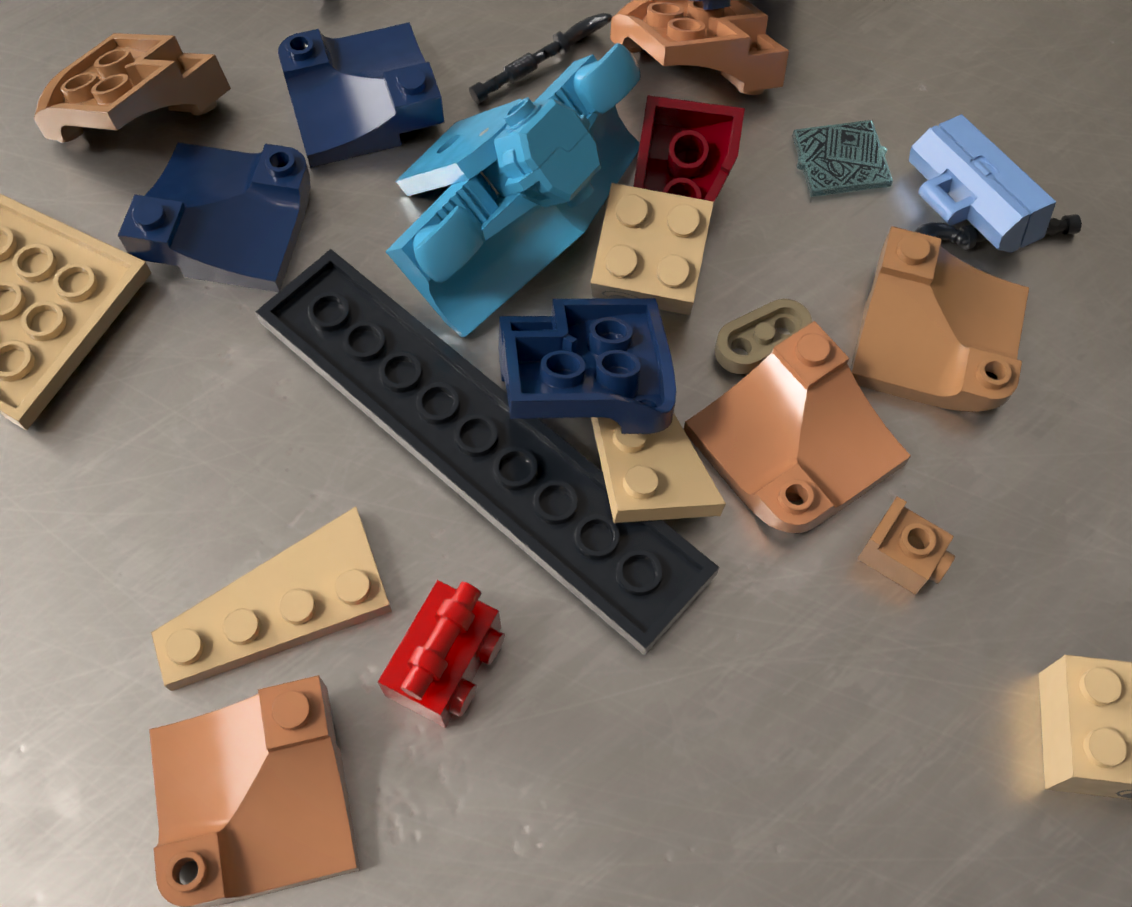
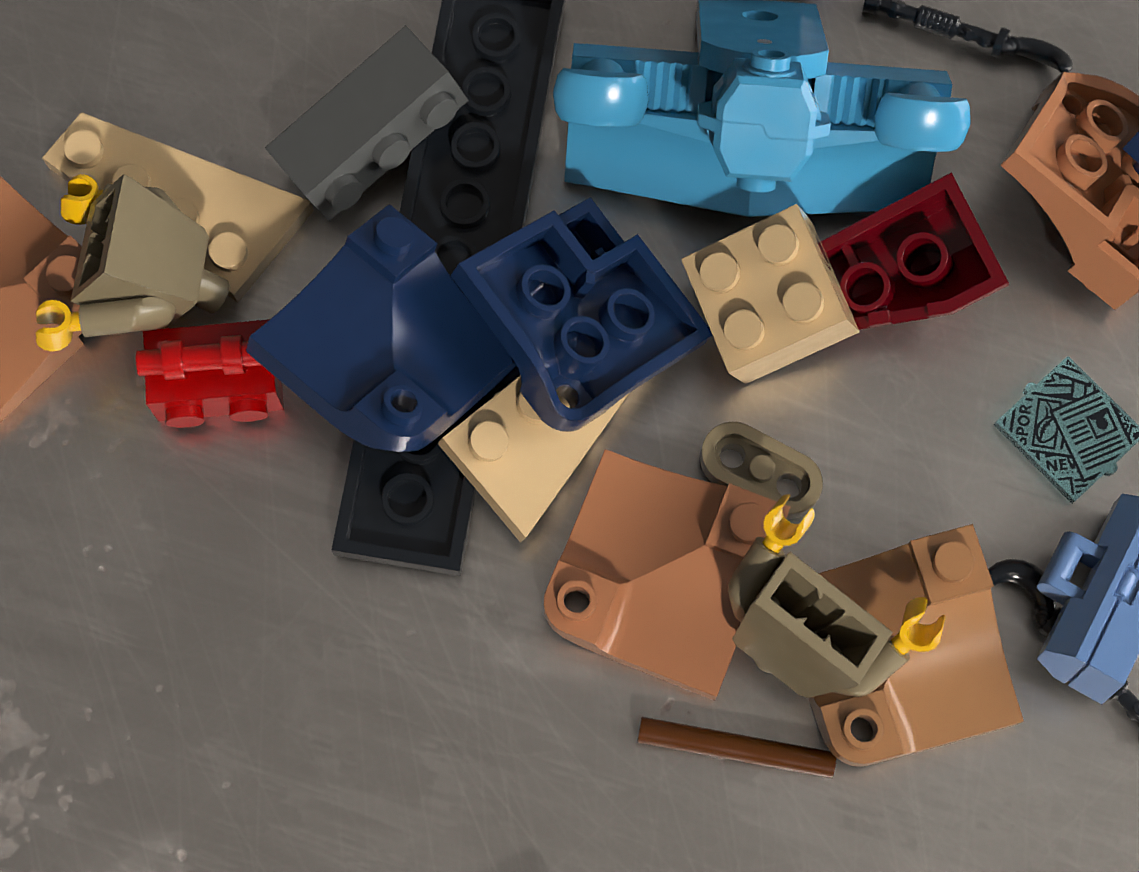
camera: 55 degrees right, 10 degrees up
medium nougat brick [857,496,955,595] -> none
none -> dark tan torso [35,174,229,352]
none -> dark blue slope [246,204,517,452]
none -> dark grey brick [265,25,468,221]
none -> reddish brown bar [637,717,837,778]
none -> dark tan torso [728,494,945,698]

